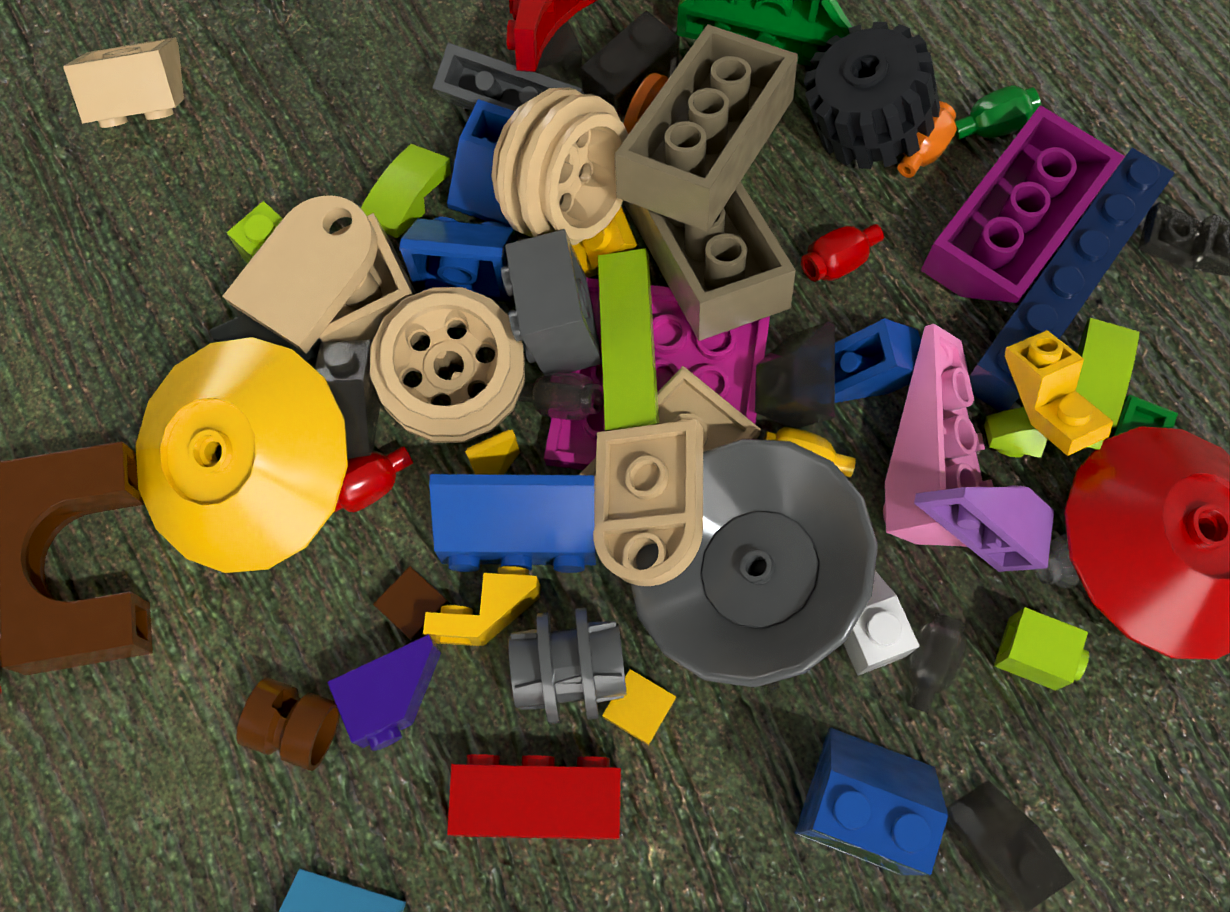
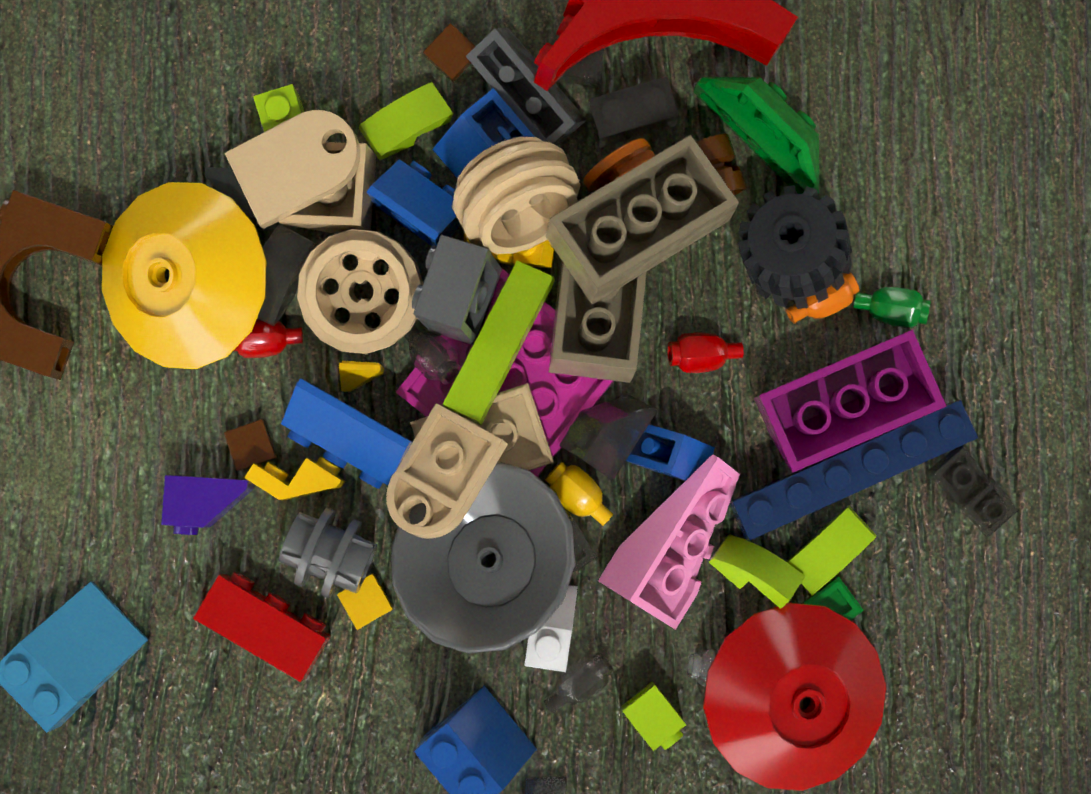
camera: 30 degrees right, 15 degrees up
reddish brown wheel [236,677,340,771] -> none
medium lavender slope [914,485,1054,572] -> none
yellow slope [1004,330,1113,456] -> none
none -> reddish brown tile [423,23,476,82]

